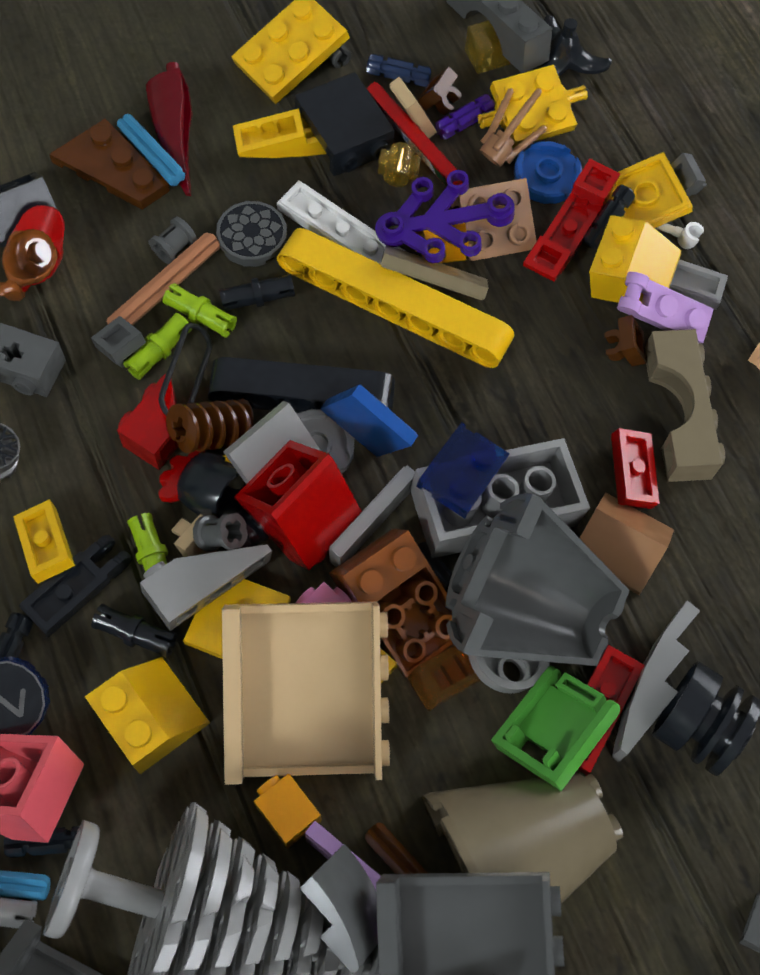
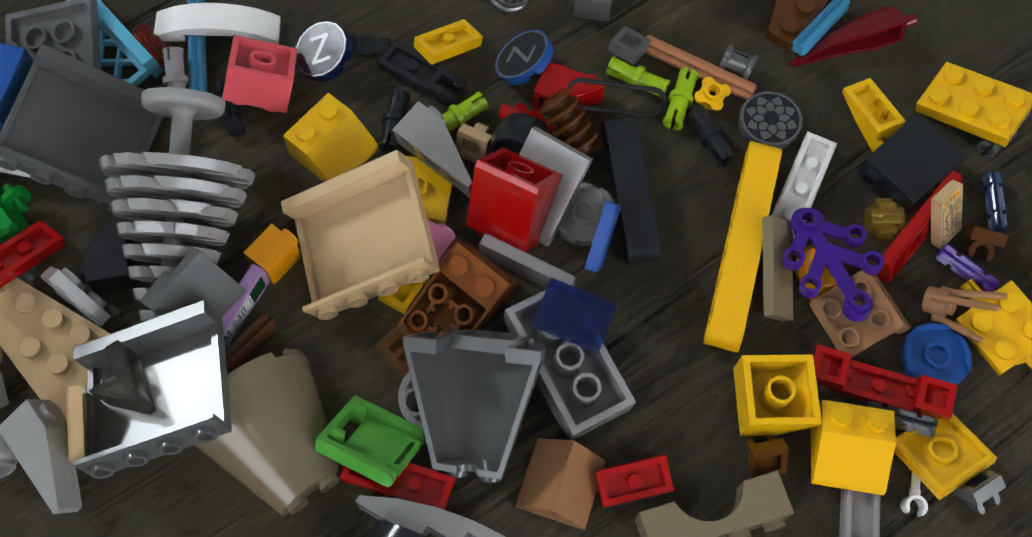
camera: 80 degrees right, 0 degrees up
dark grey bush [193,513,248,551] -> none
lavender plate [617,272,714,343] -> none
none -> tile [495,30,554,86]
none -> yellow plate [694,77,731,111]
none -> yellow slope [733,354,822,436]

